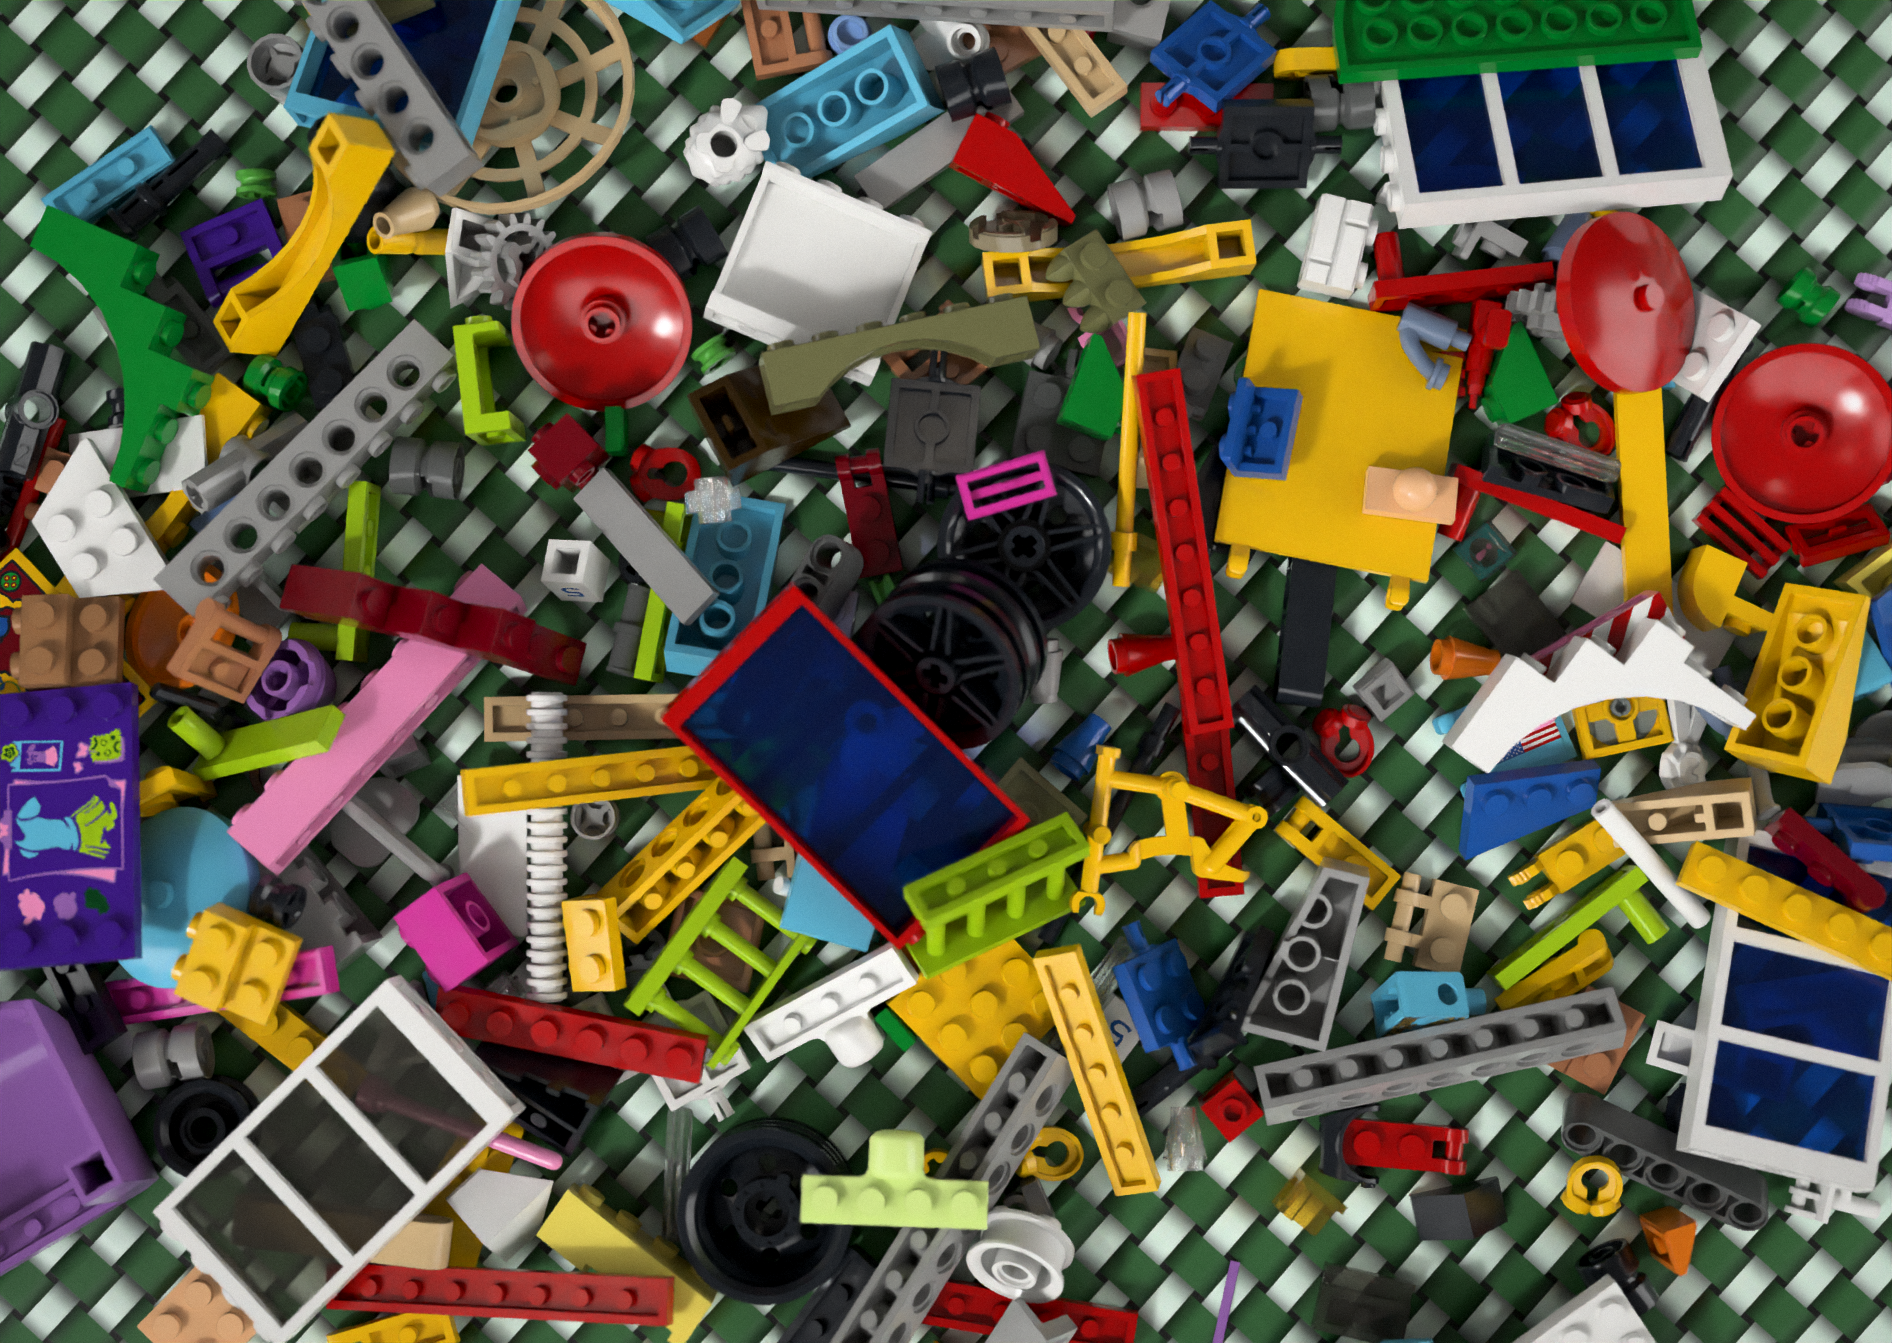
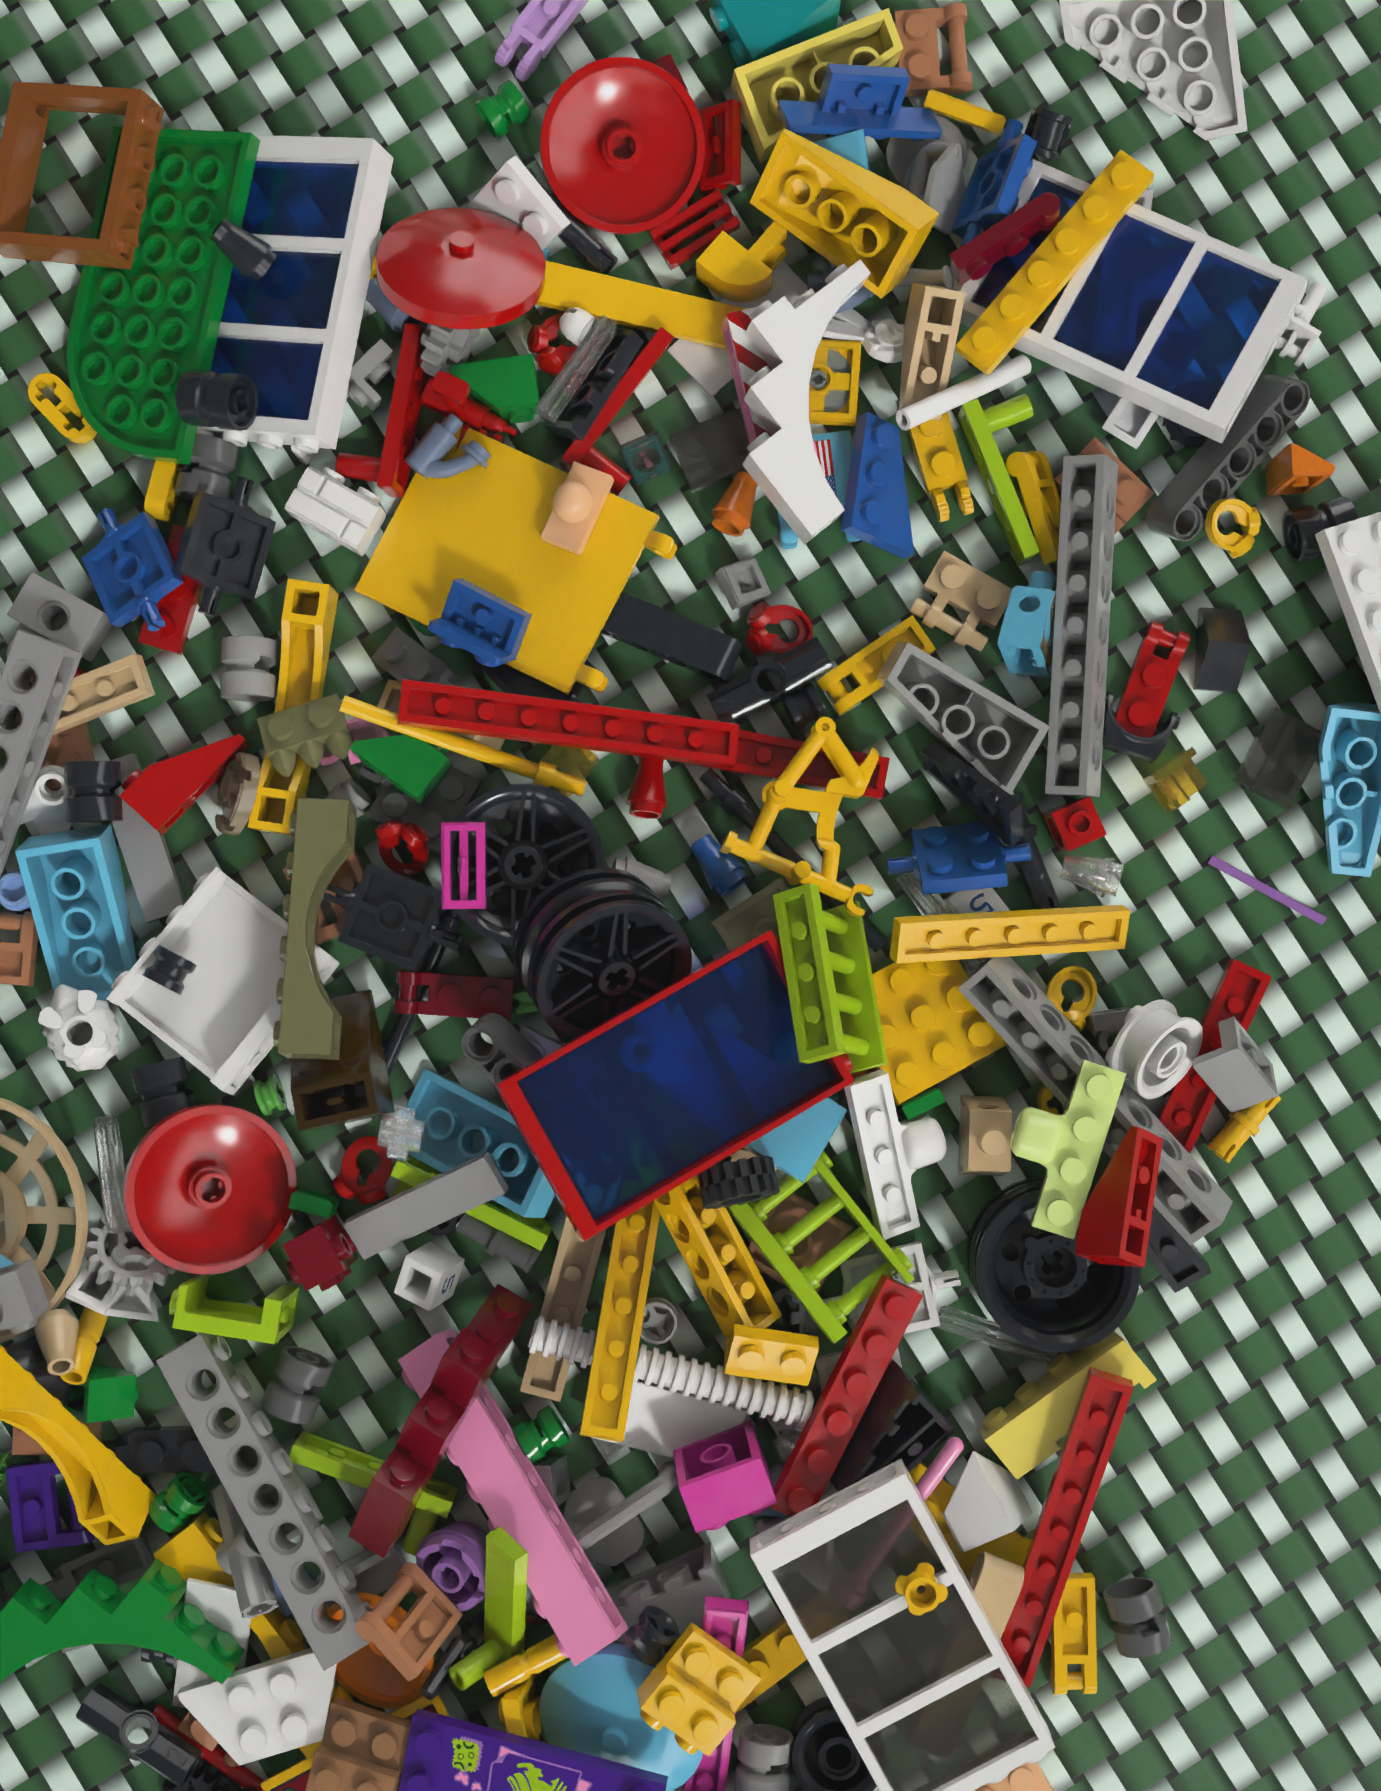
camera: 75 degrees left, 0 degrees up
none -> clear axle [93,1115,130,1234]
none -> black wheel [142,945,197,995]
none -> black wheel [175,369,258,431]
none -> black cone [209,218,276,282]
none -> red piece [375,819,429,876]
none -> yellow piece [483,1634,566,1697]
none -> green wheel [513,1405,571,1464]
none -> white hinge [559,307,595,346]
none -> black tyre [697,1156,780,1209]
none -> yellow plate [895,1562,948,1616]
none -> tan torso [958,1095,1012,1176]
none -> red slope [1075,1126,1163,1267]

